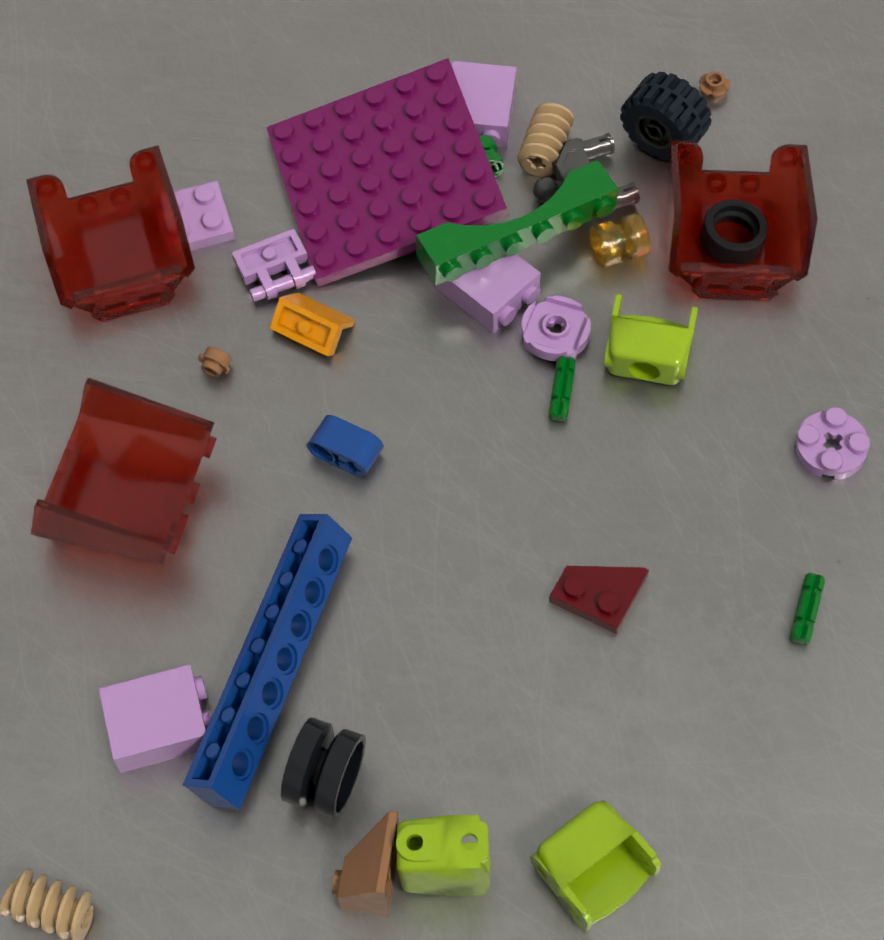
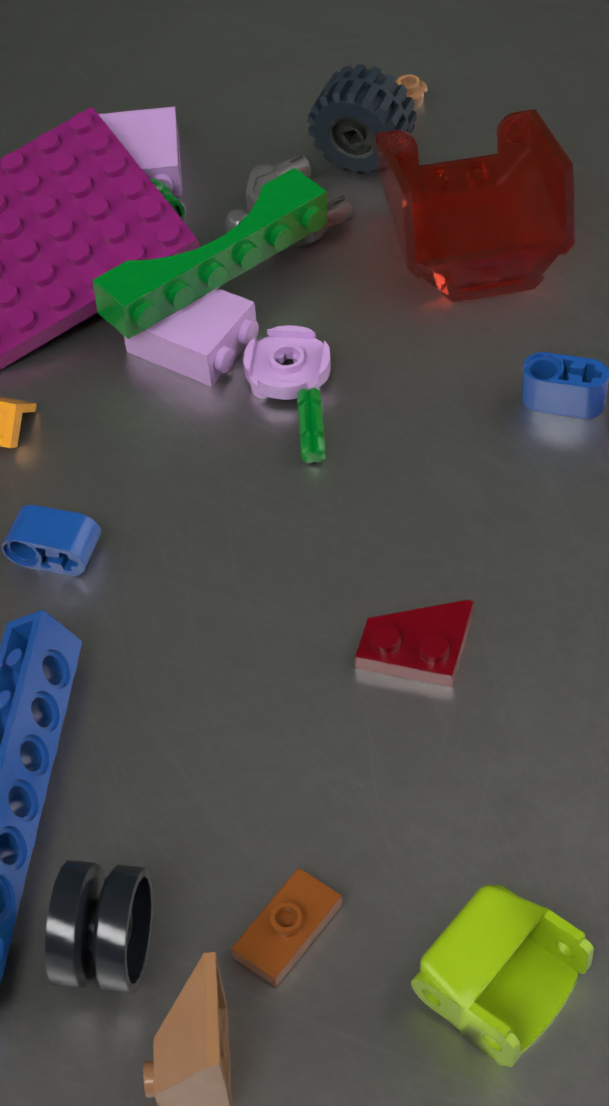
camera: 10 degrees left, 10 degrees down
lime piece [396,815,490,896] -> none
tan piece [517,103,575,177] -> none
clear yellow wheel [589,212,651,269] -> none
lime piece [604,294,698,385] -> none
black tyre [699,199,768,266] -> none
none -> dark orange plate [231,867,343,987]
none -> blue beam [522,352,609,419]

